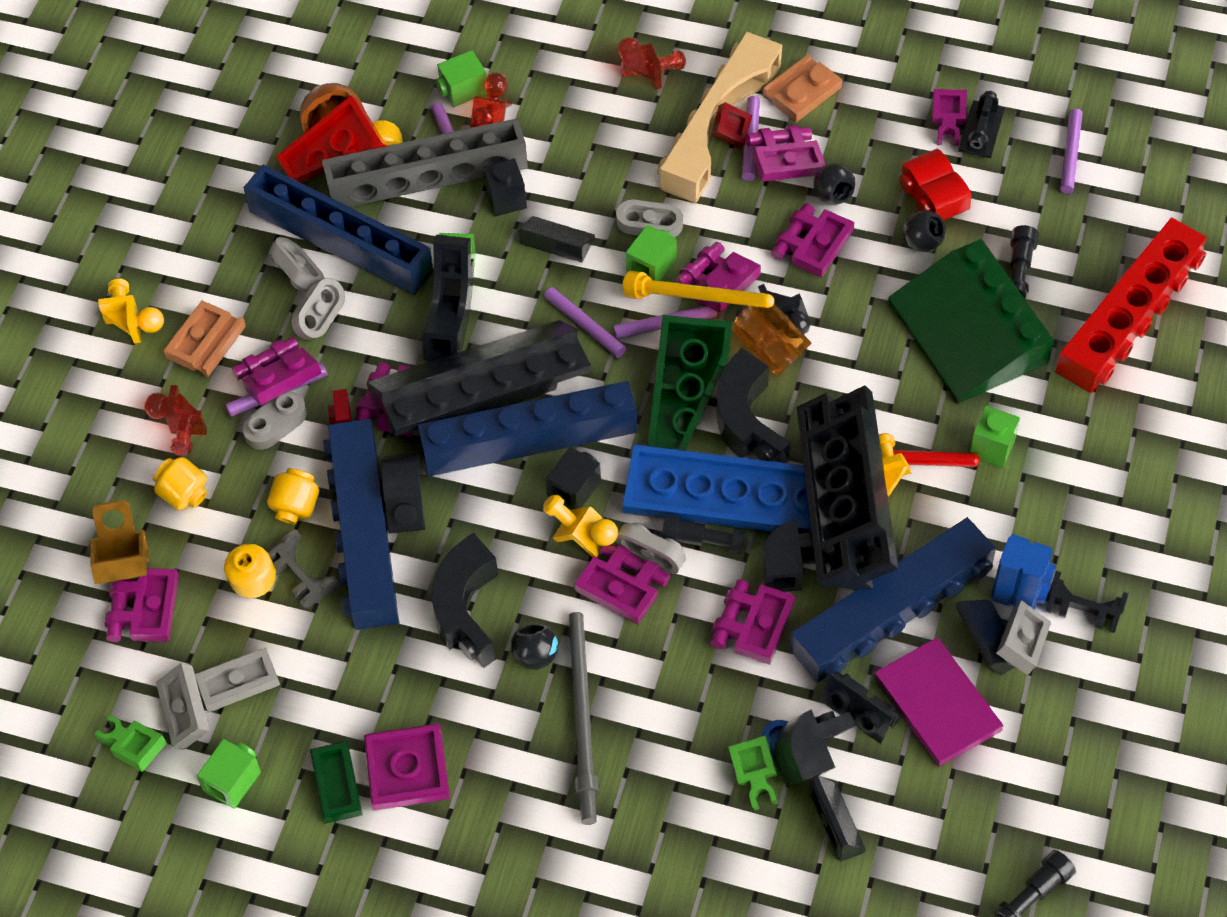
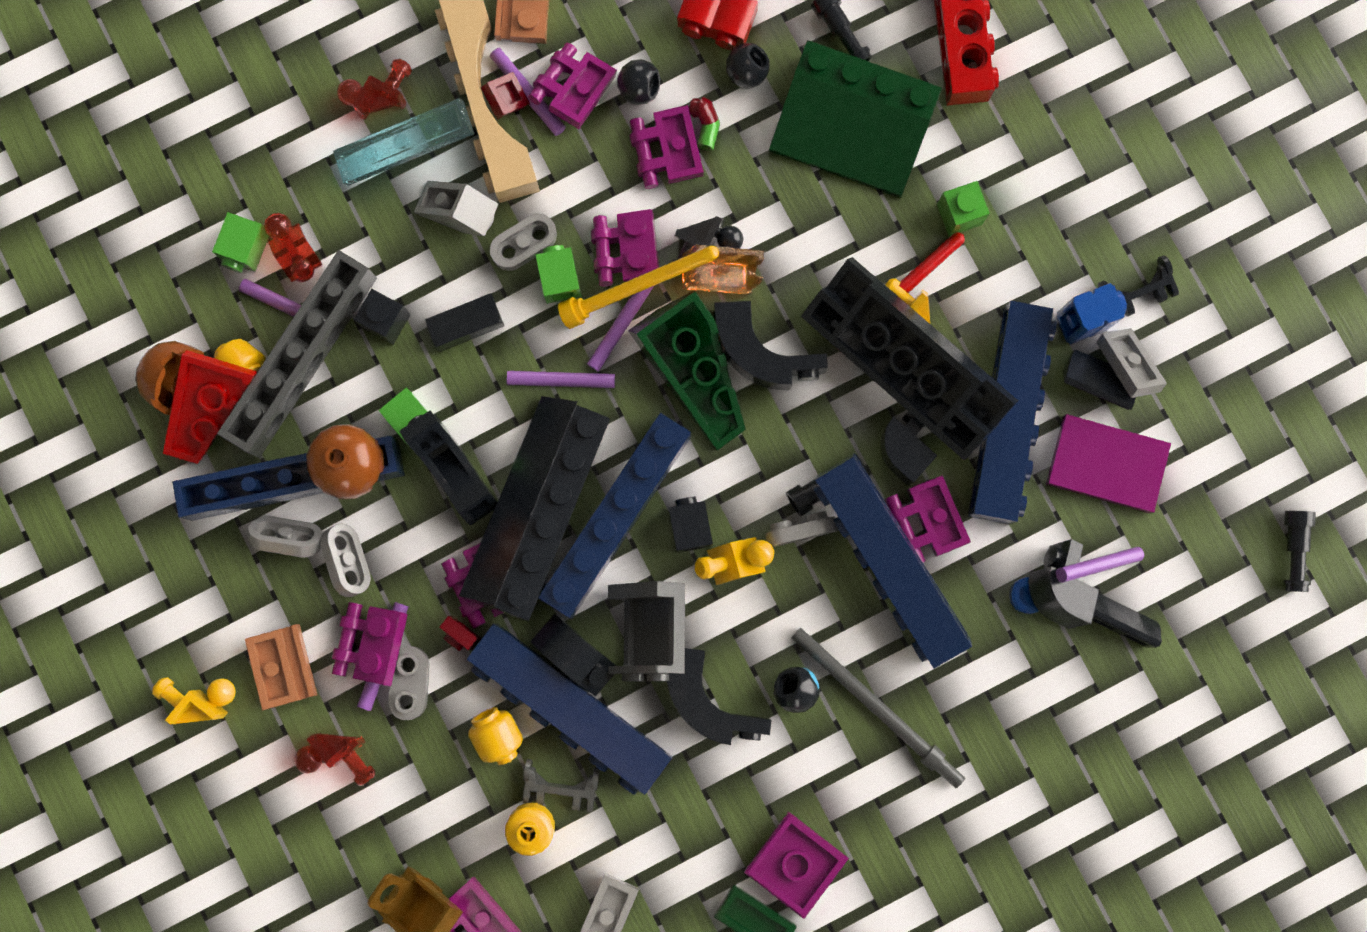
camera: 45 degrees left, 25 degrees up
yellow head [152,457,208,511] -> none
magenta plate [574,544,671,625] -> none
blue plate [622,445,811,534] -> none
bright green plate [728,736,779,810] -> none
black hinge [819,672,901,744] -> none
none -> dark orange cylinder [306,424,384,499]
none -> clear light blue tile [333,98,474,186]
none -> light grey slope [414,181,498,236]
none -> dark grey panel [608,581,685,682]
none -> arm [688,97,720,151]
none -> dark blue brick [814,453,972,669]
none -> medium lavender bar [1056,547,1144,583]

